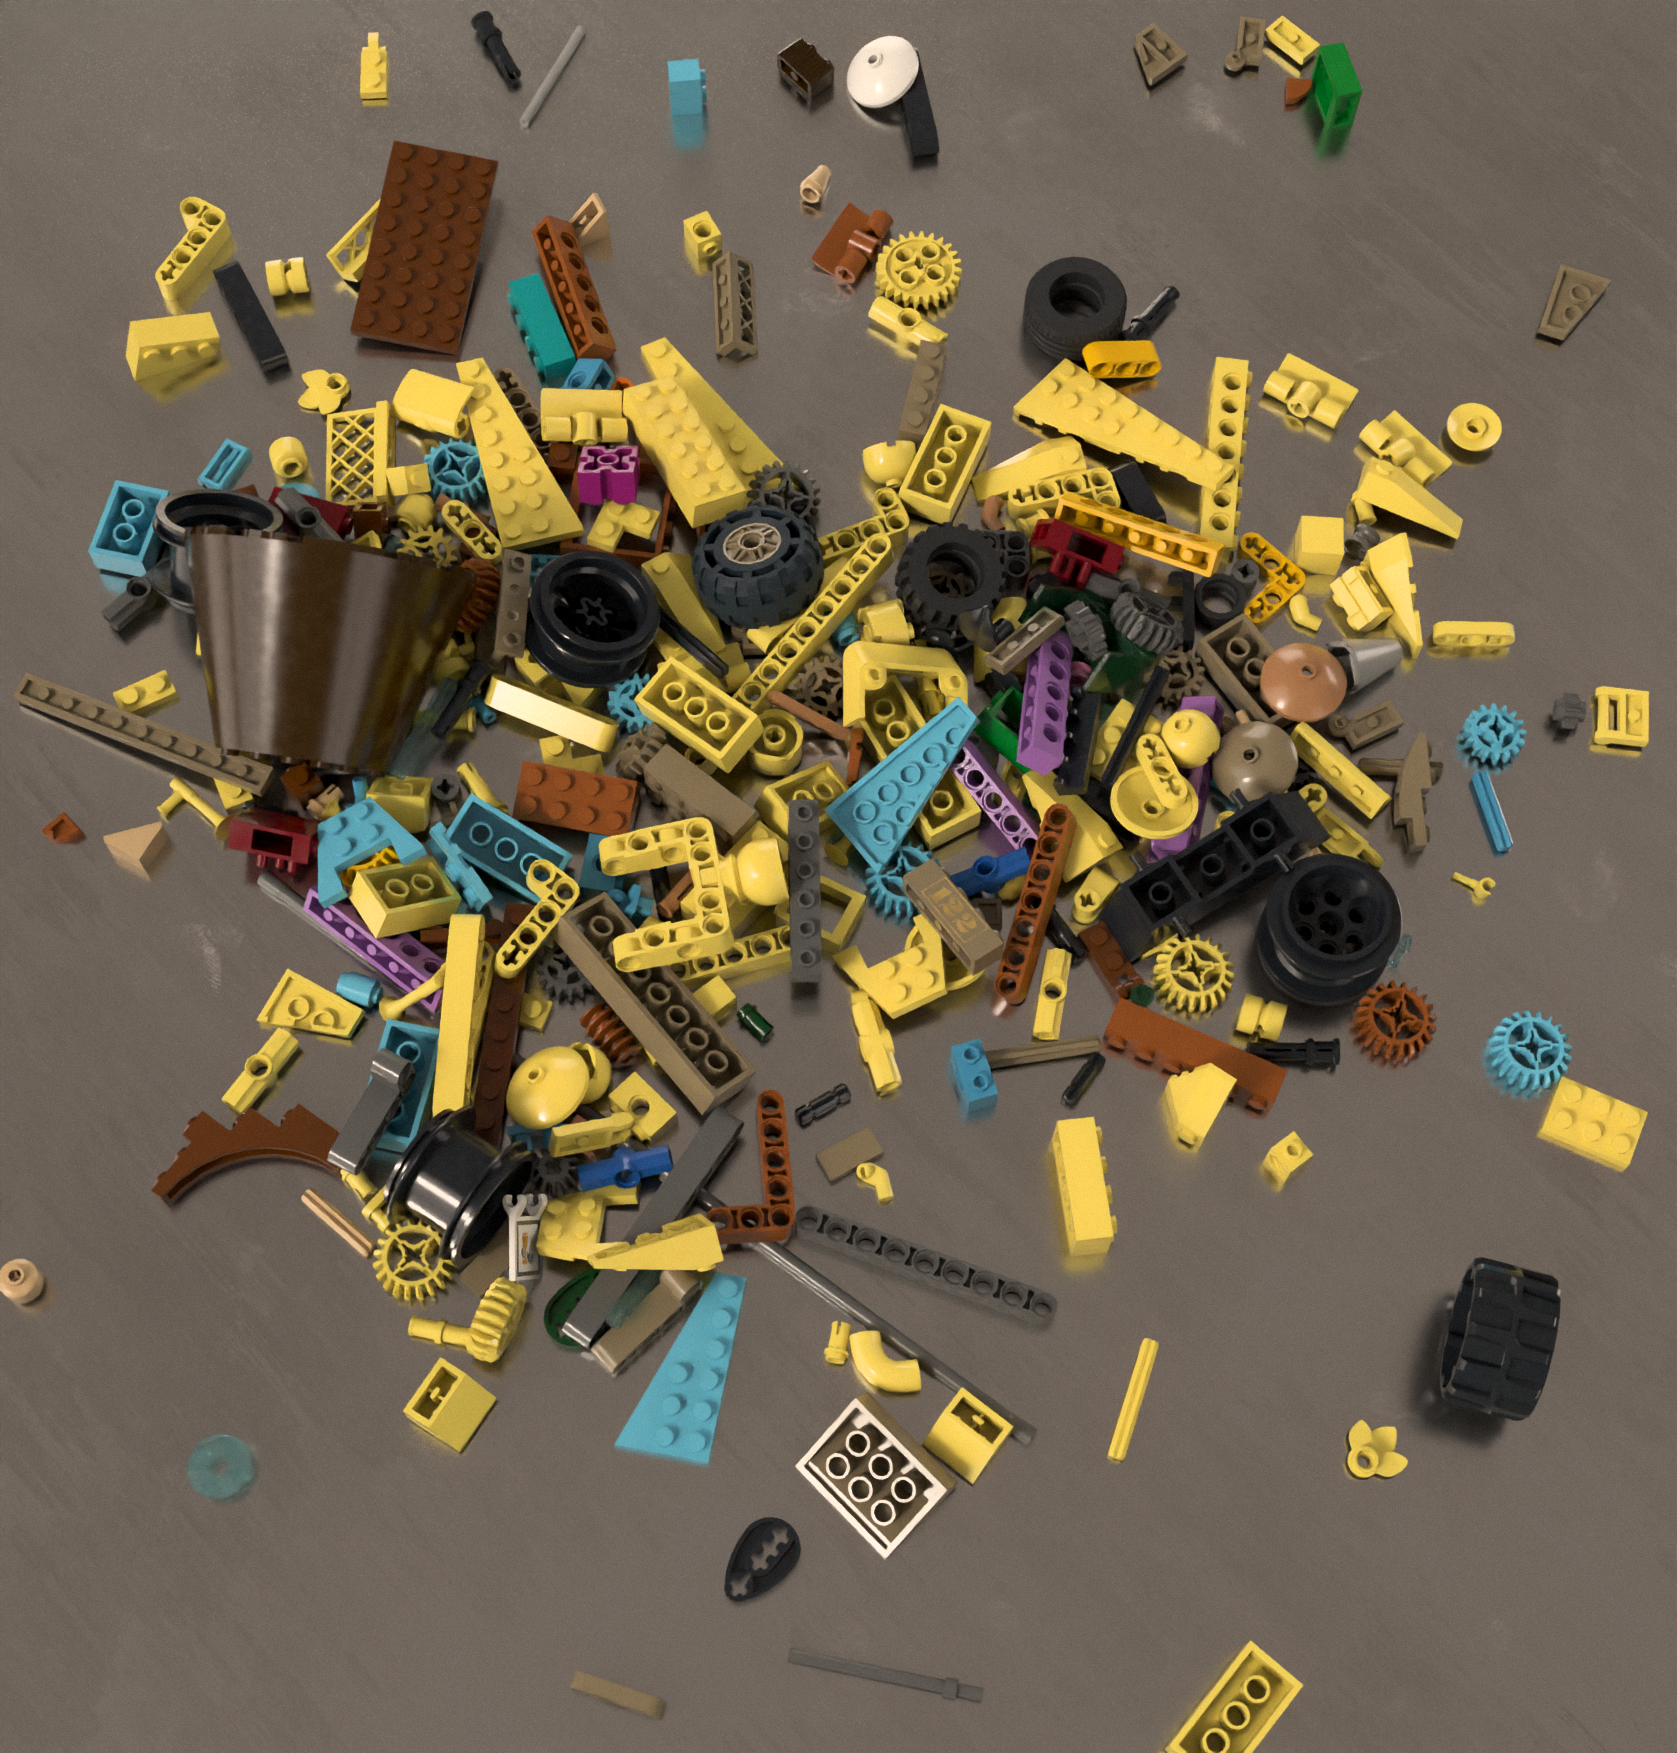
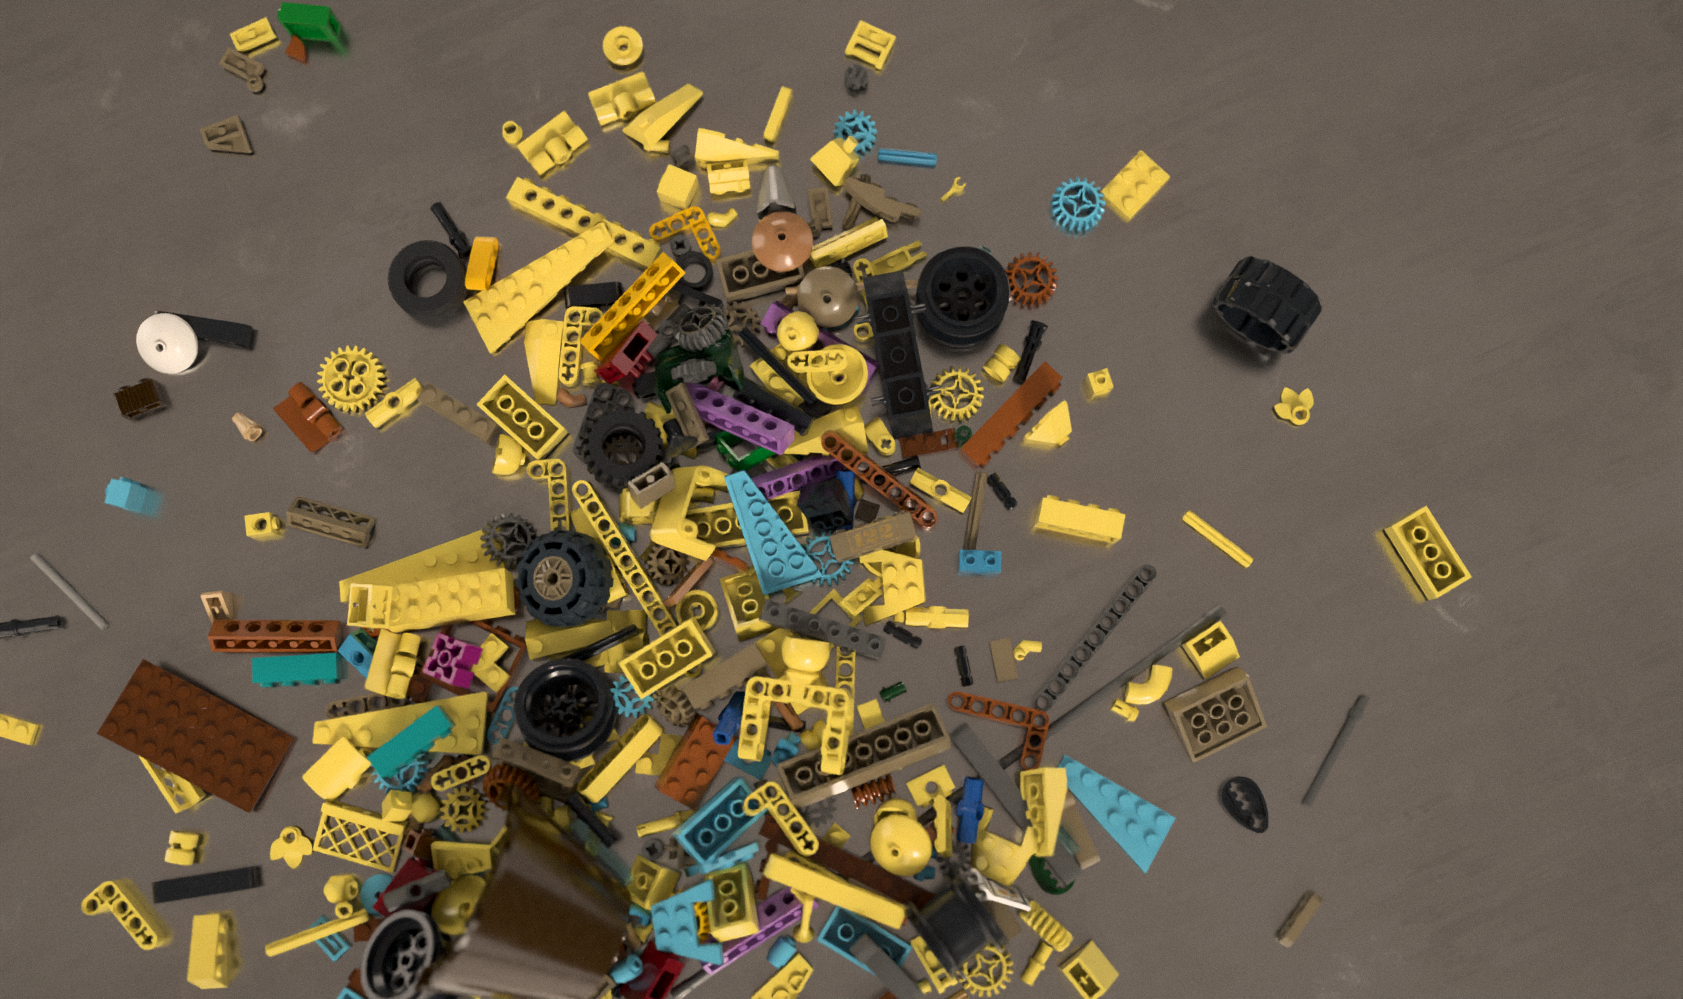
camera: 70 degrees left, 15 degrees up
none -> light yellow axle [265,909,369,957]
none -> light yellow axle [335,901,353,919]
none -> light yellow window [347,584,393,629]
none -> teal brick [367,705,456,779]
none -> light yellow piece [503,121,523,144]
none -> medium azure brick [611,955,643,983]
none -> dark tan brick [628,462,676,509]
none -> blue piece [712,691,746,745]
none -> black slope [797,478,853,532]
none -> light yellow torso [810,136,859,187]
none -> light yellow hinge [839,577,883,619]
none -> black axle [883,621,922,649]

